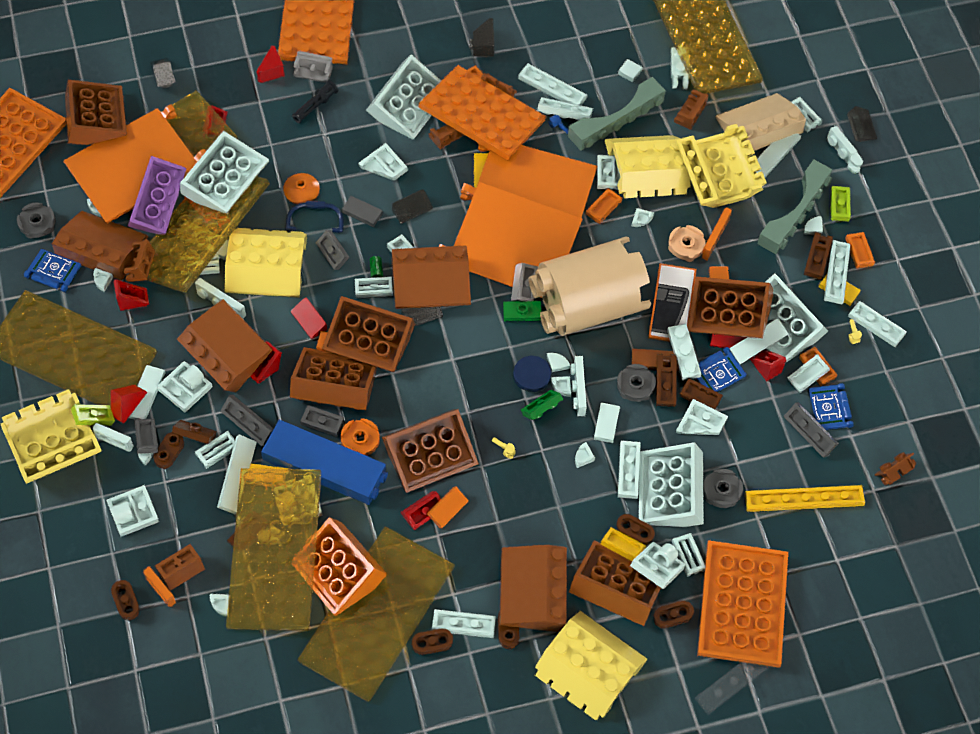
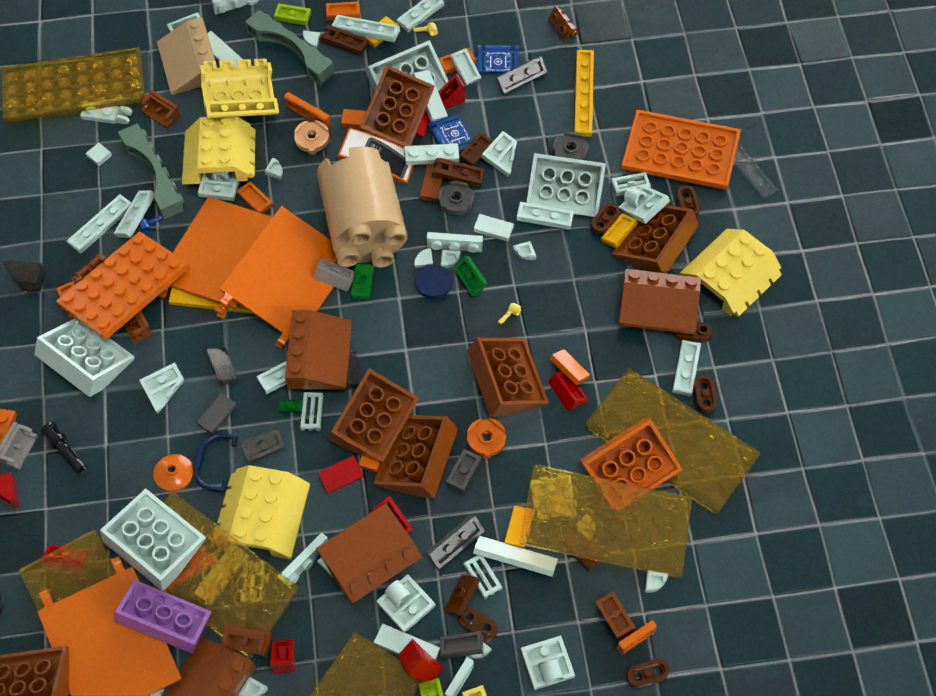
camera: 80 degrees left, 0 degrees up
blue brick [261,419,388,505] -> none

